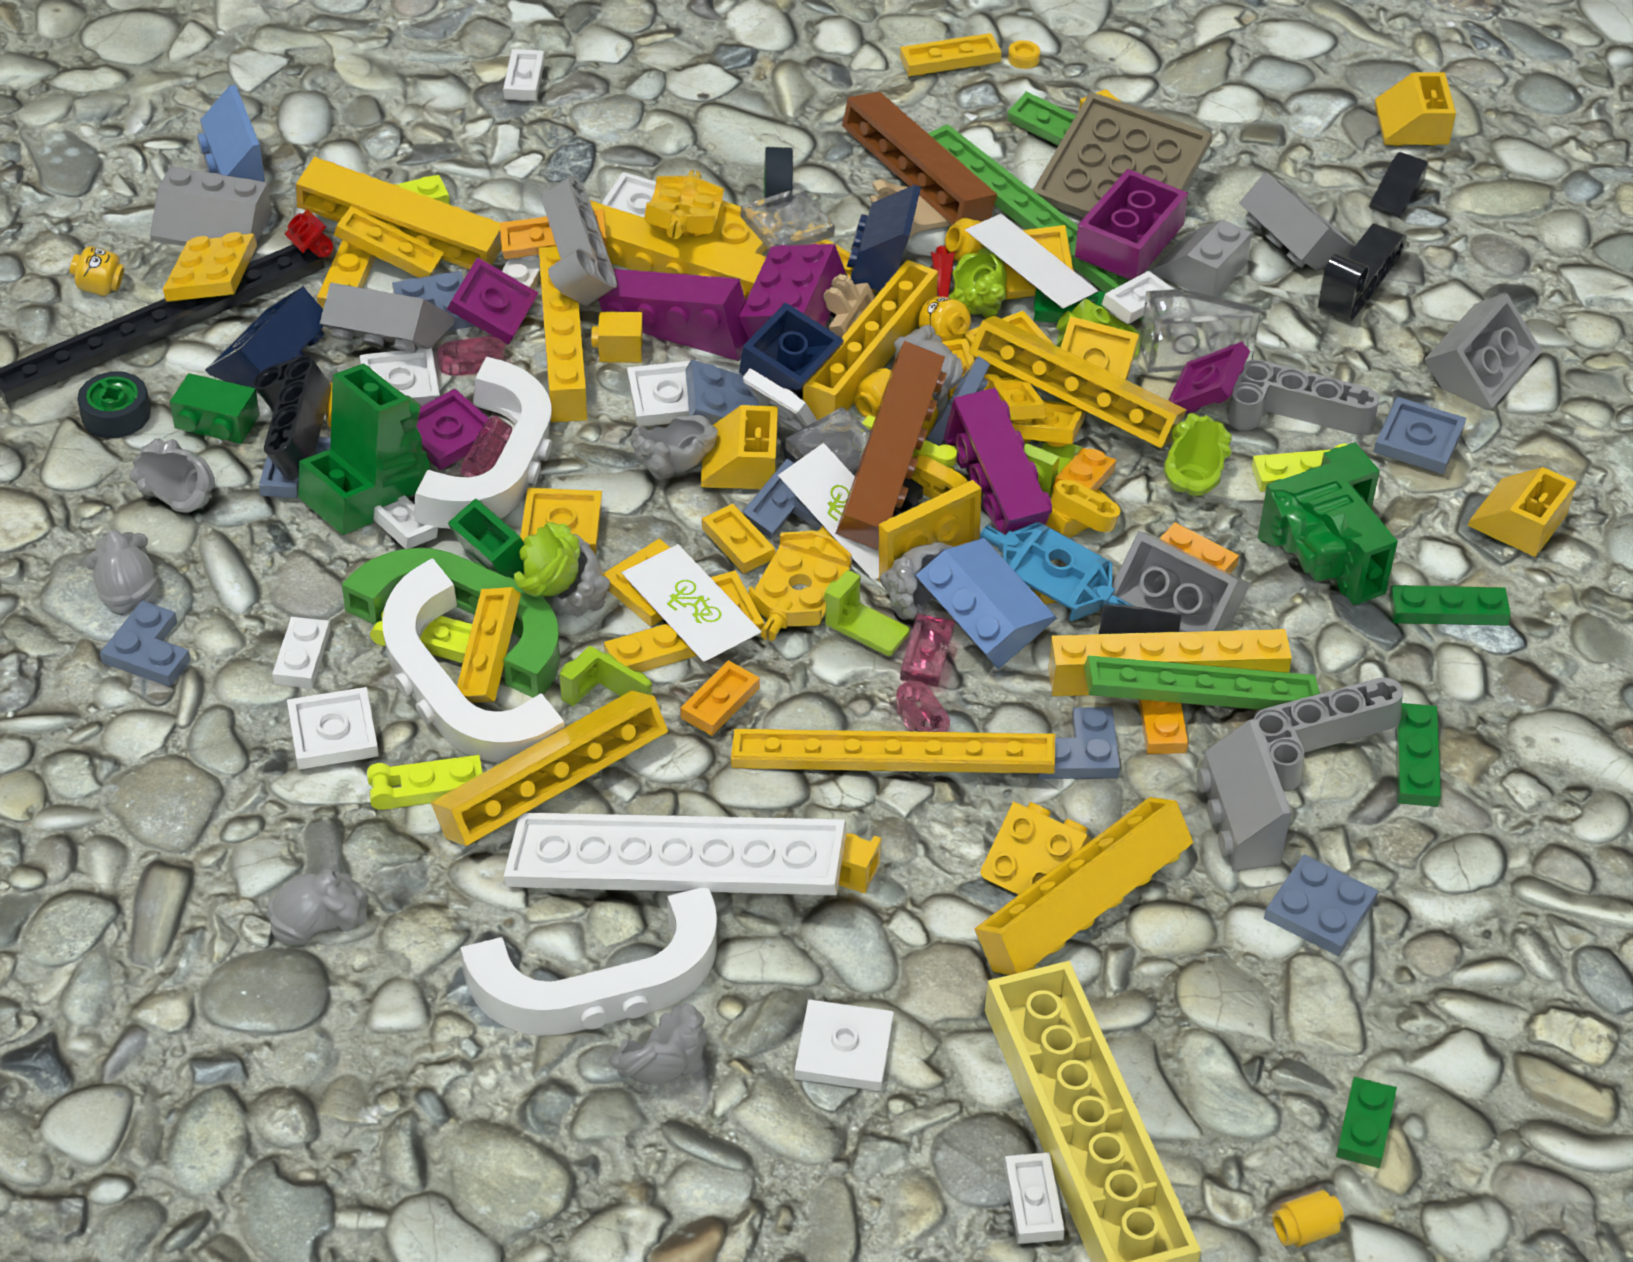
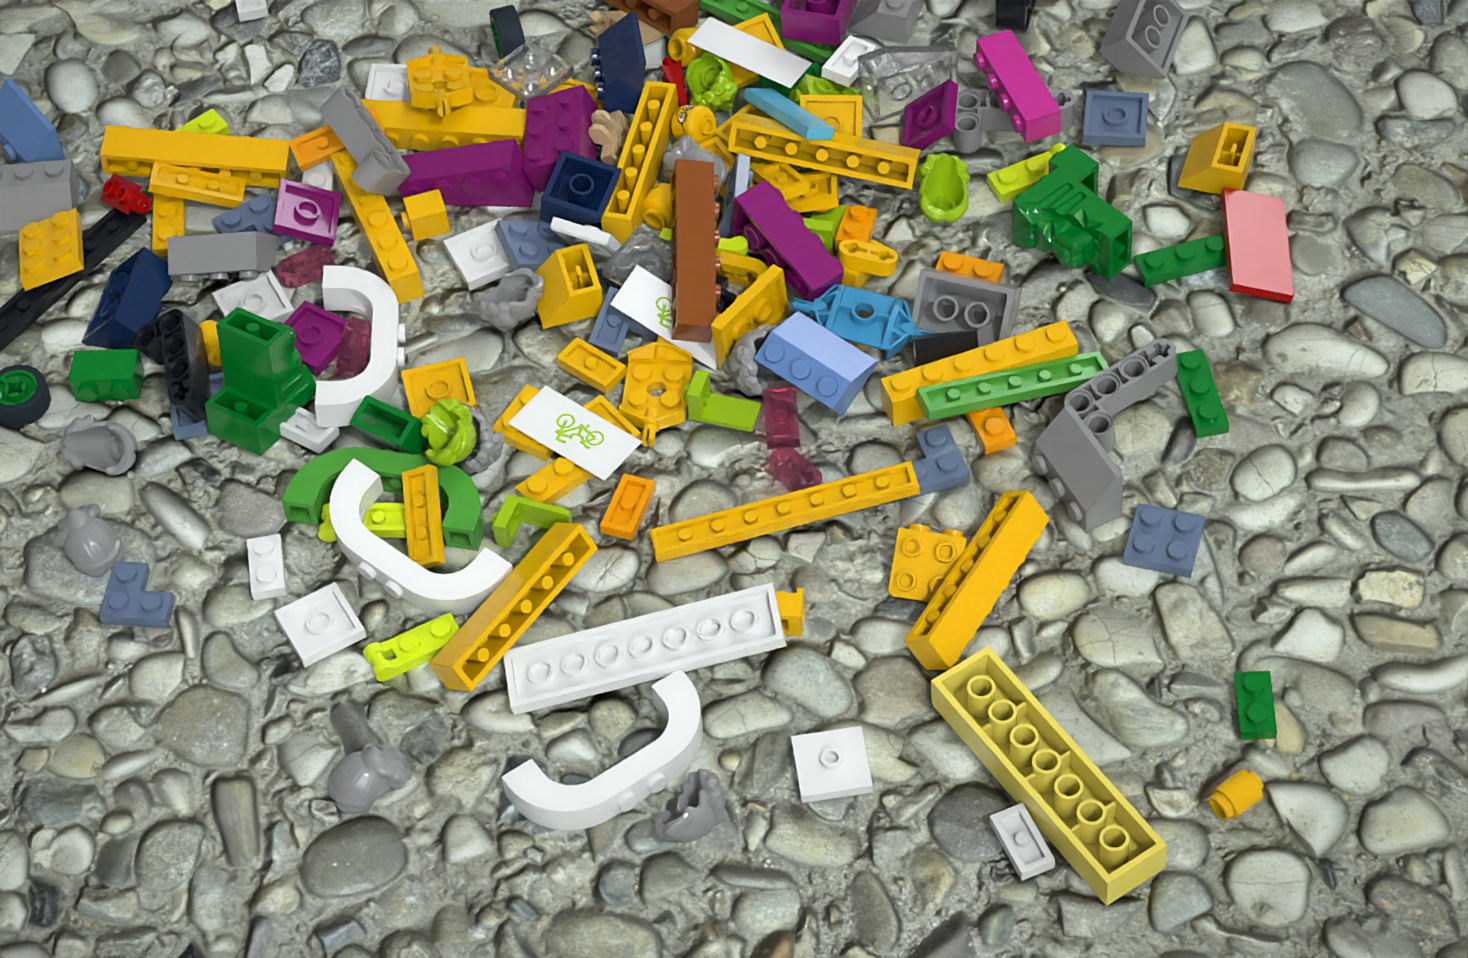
camera: 10 degrees left, 5 degrees up
none -> medium azure tile [744,88,835,140]
none -> dark pink brick [973,29,1061,143]
none -> tile [1220,187,1294,303]

